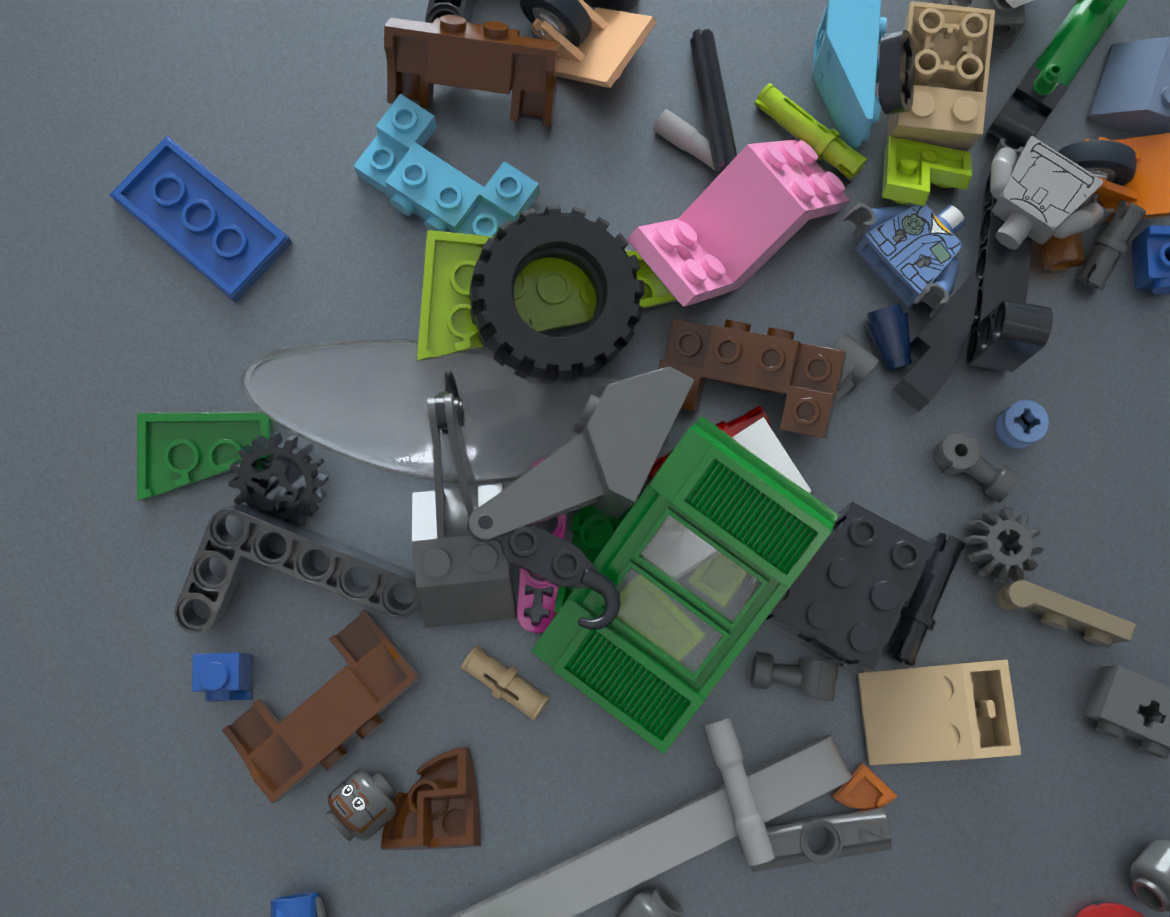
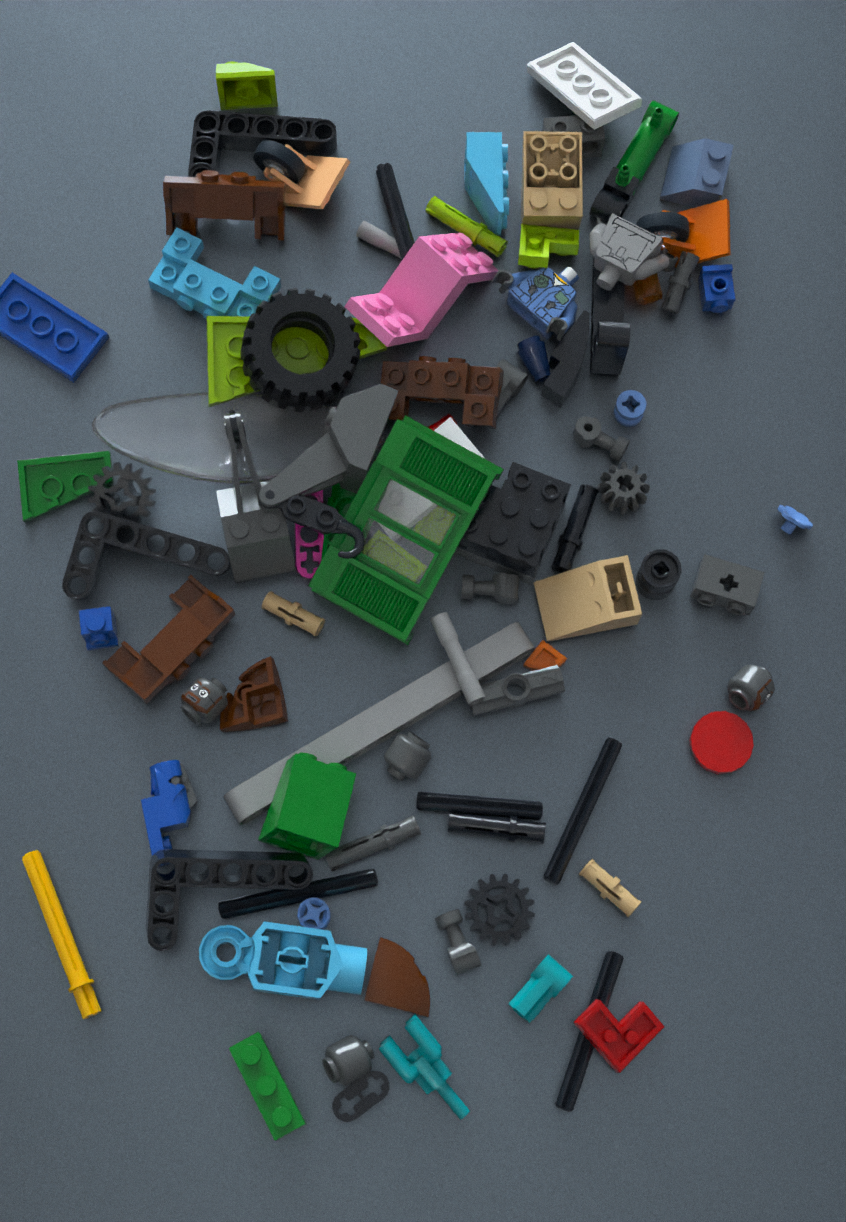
camera: 10 degrees left, 5 degrees down
black beam [878,30,915,115] -> none
dark tan plate [995,580,1136,647] -> none
none -> black wheel [636,549,682,600]

